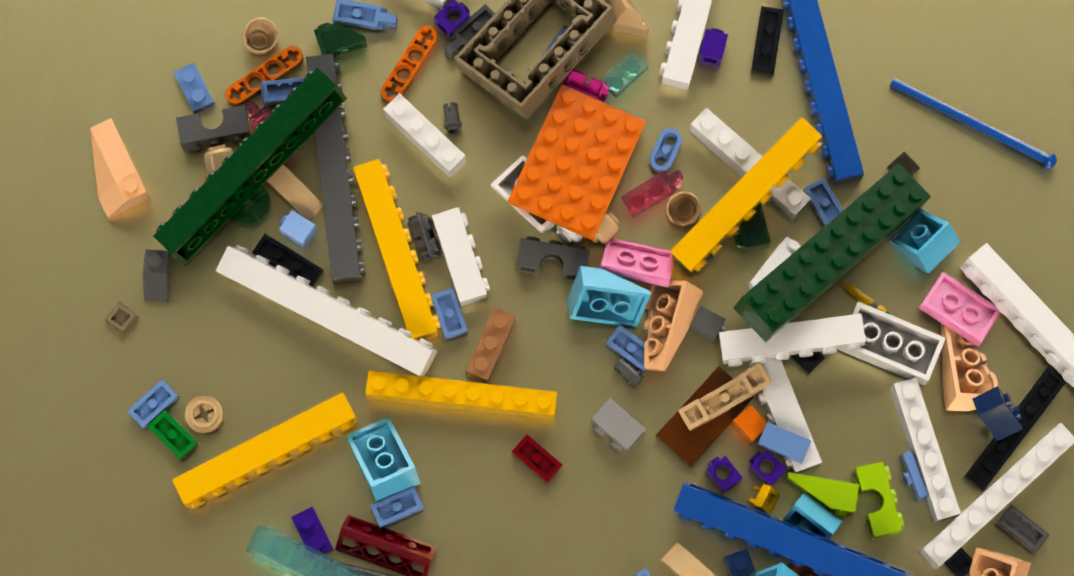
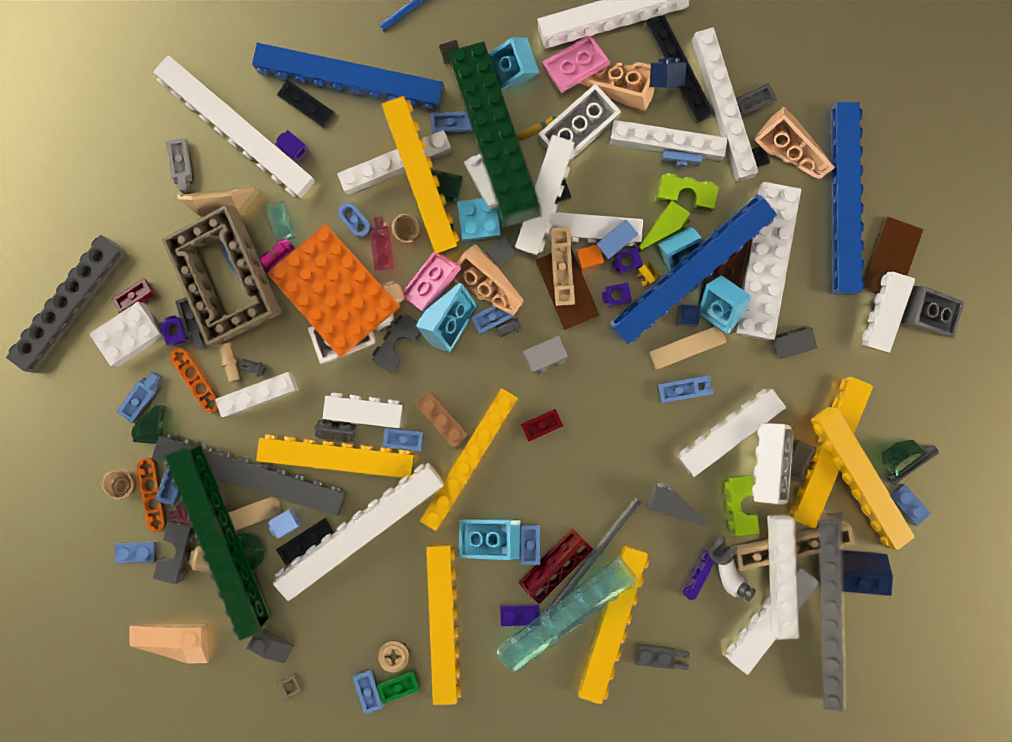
camera: 65 degrees left, 10 degrees up
none -> tan pin [218,343,241,383]
none -> medium azure brick [457,198,501,243]

